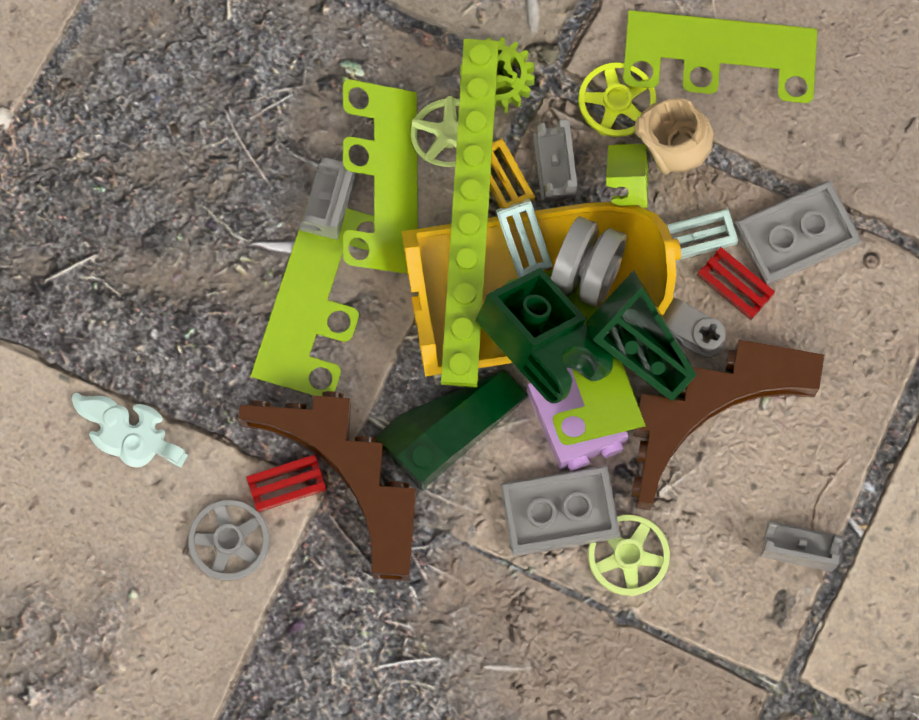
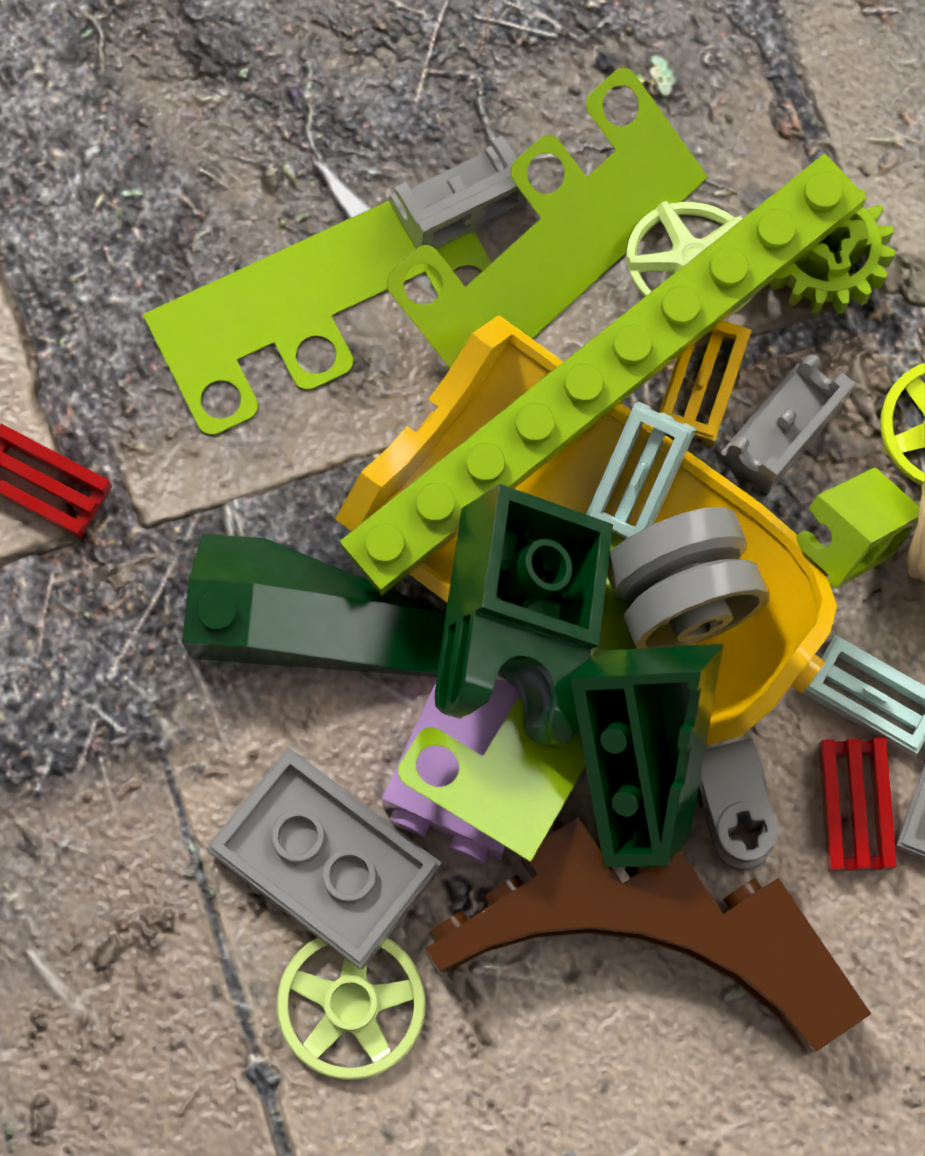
camera: 45 degrees right, 0 degrees up
reddish brown arch [239,391,416,581] -> none

